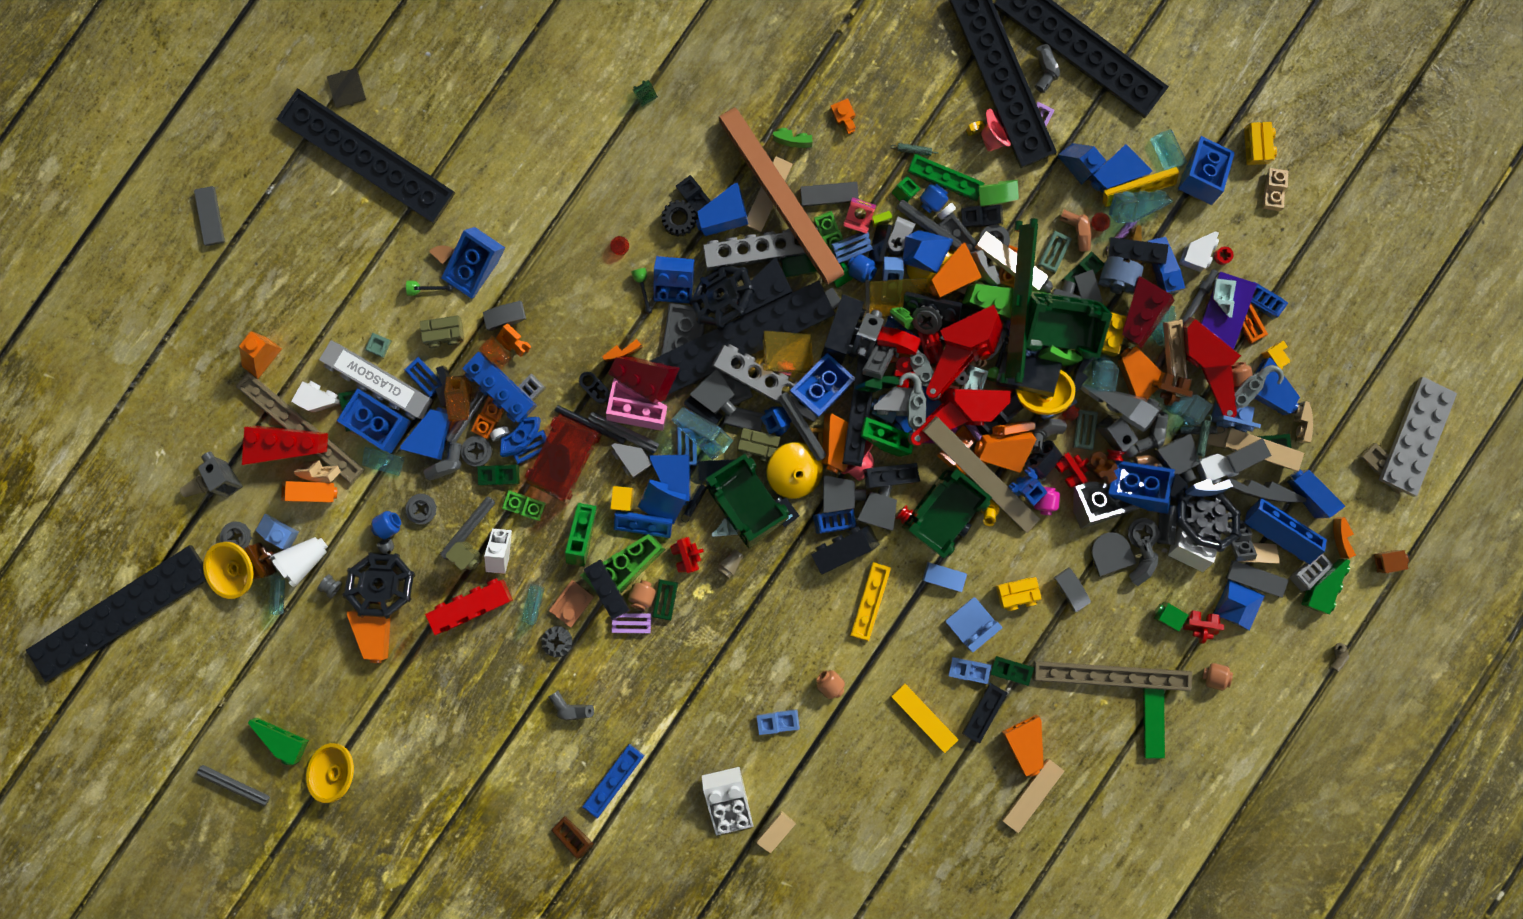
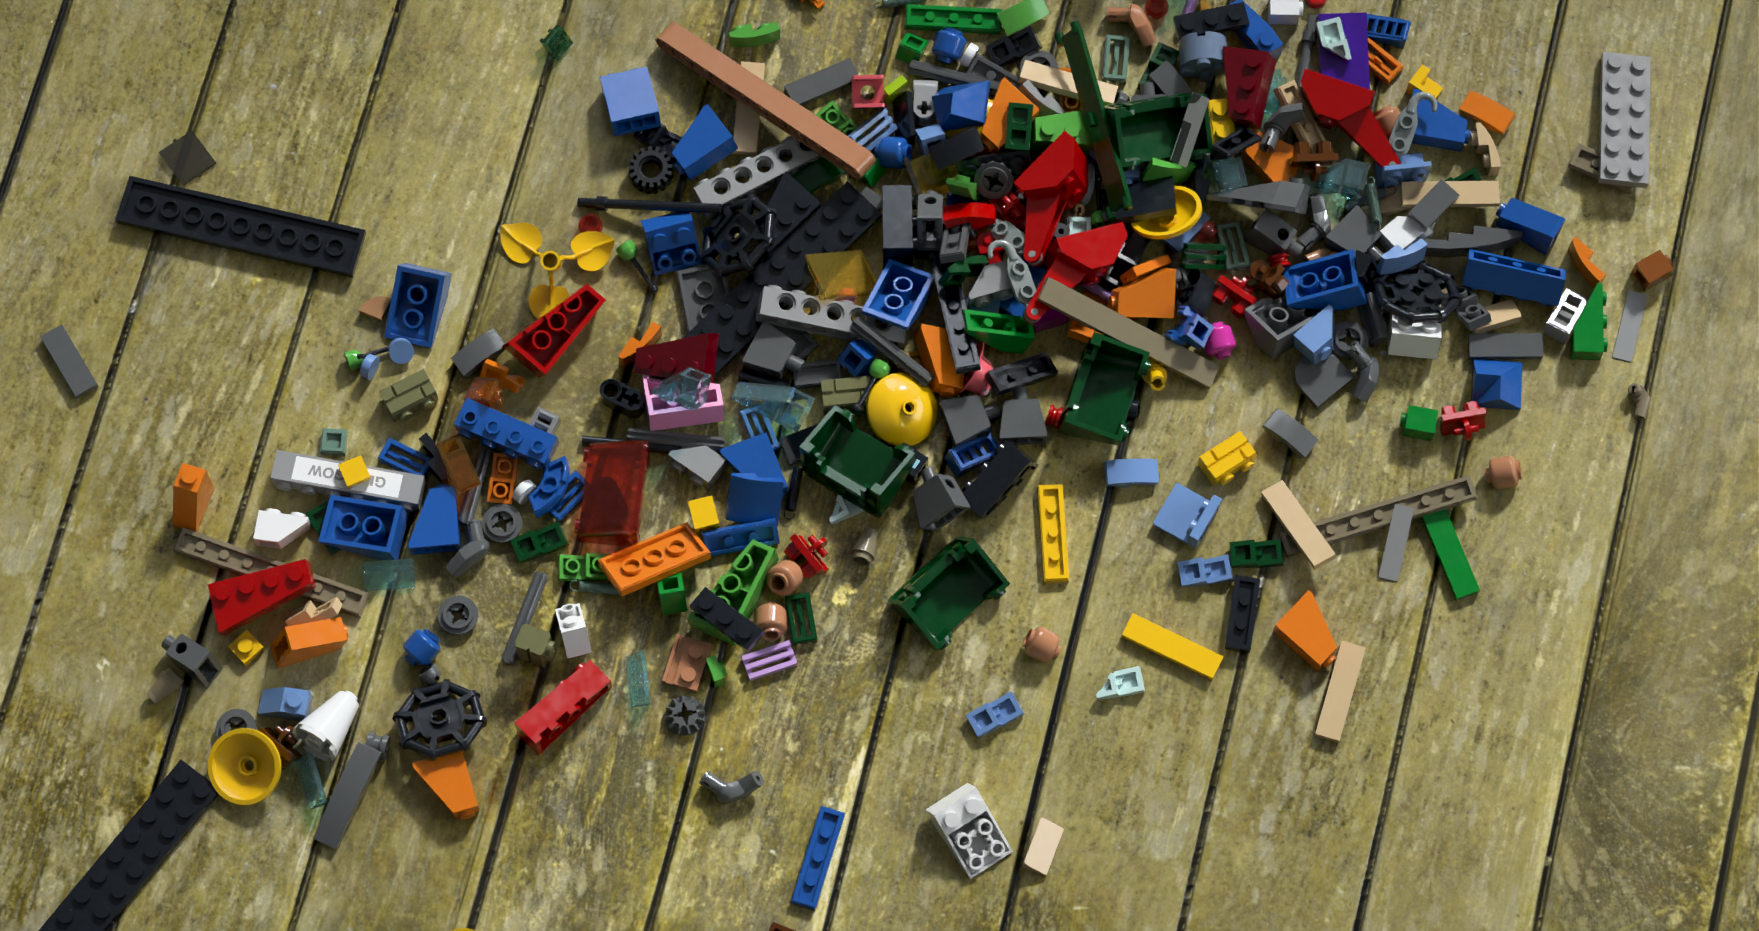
camera: 25 degrees left, 15 degrees down
none -> yellow plate [228,629,265,666]
none -> dark grey slope [313,742,382,849]
none -> yellow tile [338,455,371,489]
none -> medium blue tile [360,354,380,380]
none -> medium blue tile [388,338,414,364]
none -> yellow plant [500,222,615,319]
none -> red wedge [502,284,606,378]
none -> sand green piece [569,580,634,596]
none -> black bar [577,196,722,213]
none -> orange tile [598,522,711,597]
none -> brick [600,67,661,136]
none -> clear light blue slope [651,367,712,410]
none -> bright green plate [706,655,727,688]
none -> nougat head [766,560,803,596]
none -> hinge [852,359,891,414]
none -> dark green windscreen [888,536,1010,650]
none -> dark grey torso [913,467,971,531]
none -> black slope [929,126,985,170]
none -> dark green slope [1005,102,1033,151]
none -> light aqua slope [1096,666,1145,700]
none -> white sticker [1170,92,1209,167]
none -> dark green tile [1180,243,1228,270]
none -> black slope [1210,127,1262,160]
none -> dark grey arm [1259,103,1305,154]
none -> tan tile [1261,480,1336,570]
none -> medium blue slope [1293,305,1334,365]
none -> light grey sticker [1379,504,1414,581]
none -> orange slope [1459,90,1515,135]
none -> light grey sticker [1613,290,1647,362]

